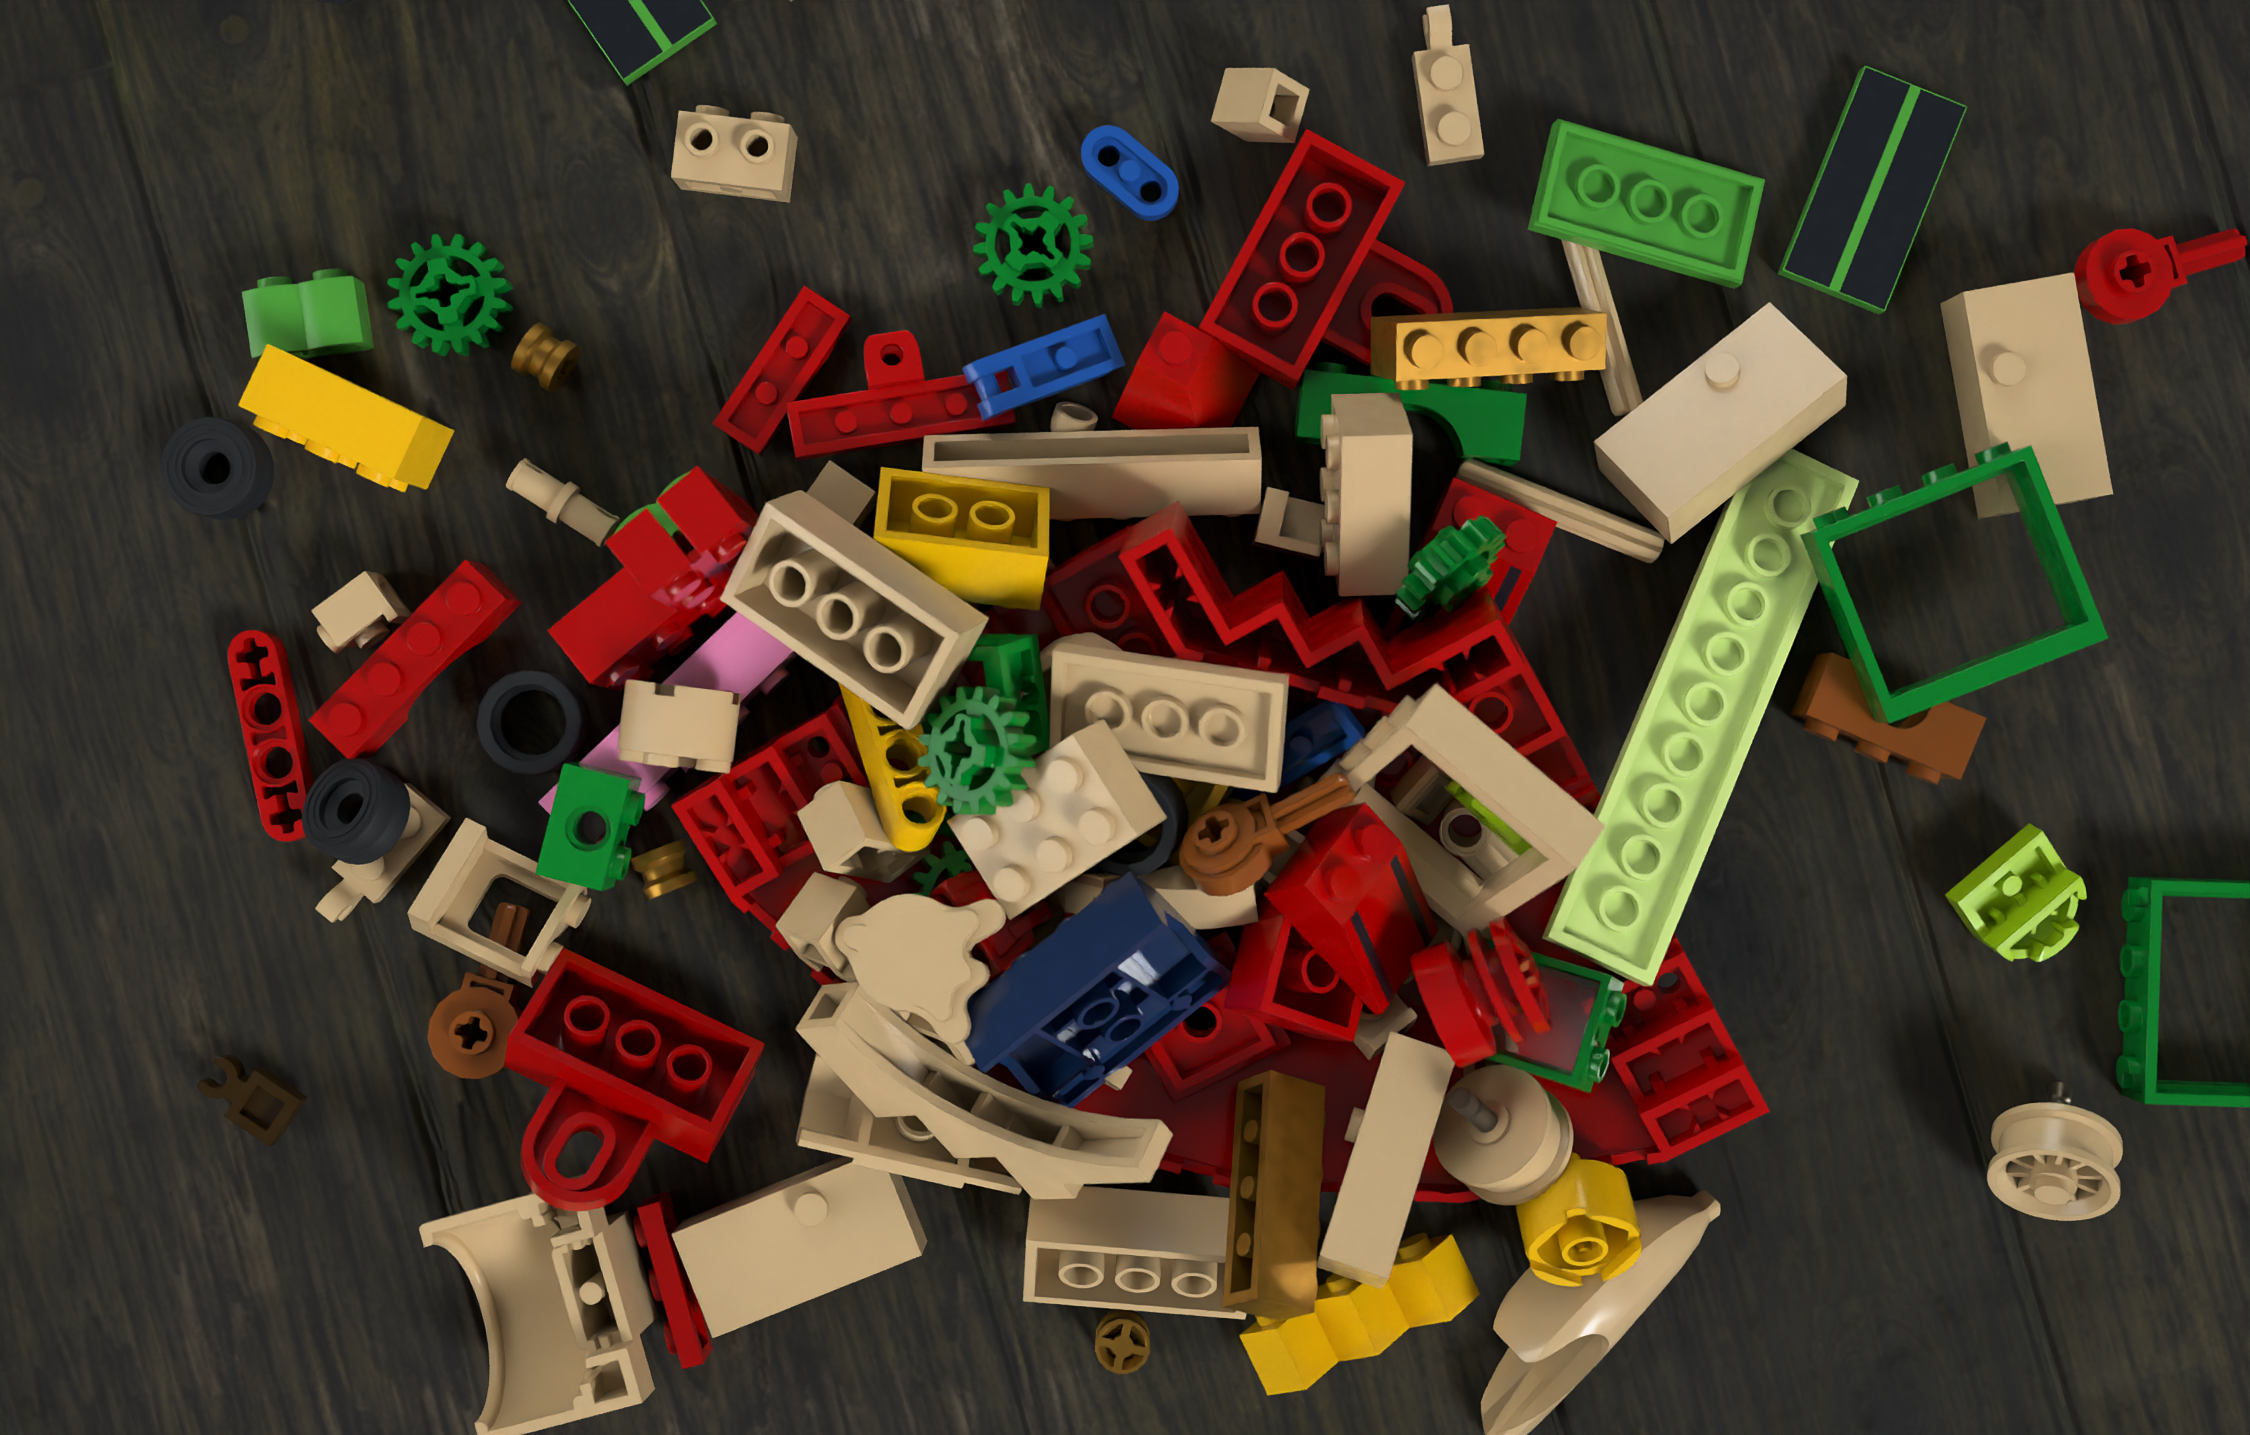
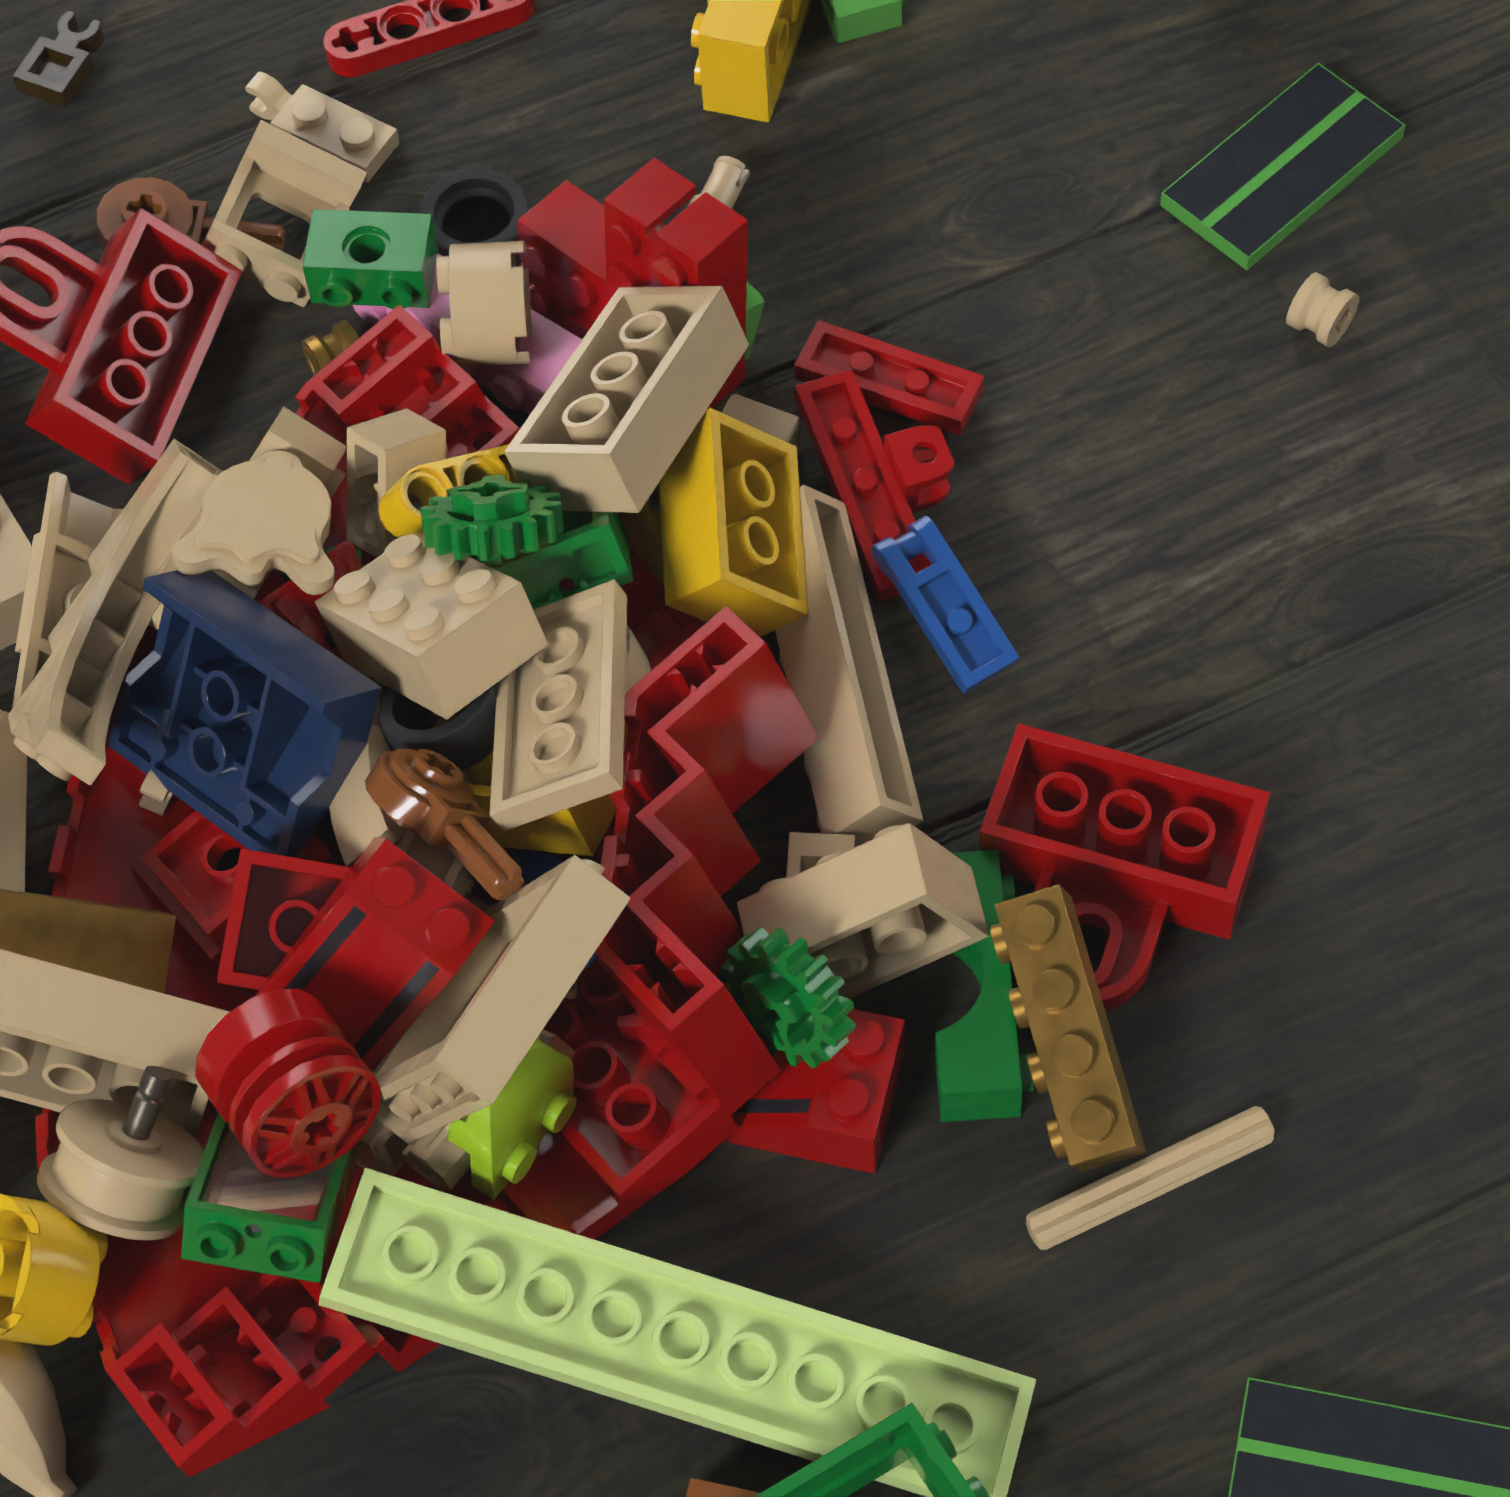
camera: 85 degrees right, 30 degrees down
black tyre [302,758,410,865] -> none
red arch [309,559,522,759] -> none
tan brick [311,571,412,654] -> none
green gear [387,234,513,357] -> none
pearl gold wheel [511,322,580,393] -> none
tan brick [671,105,798,203] -> none
green gear [973,183,1094,308] -> none
tan hinge [1050,401,1098,432] -> none
blue plate [1081,125,1179,221] -> none
red slope [1111,311,1260,430] -> none
tan brick [1211,68,1310,143] -> none
tan plate [1412,4,1484,166] -> none
tan axle [1455,458,1665,563] -> none
bright green tile [1528,119,1765,289] -> none
tan brick [1594,302,1847,544] -> none

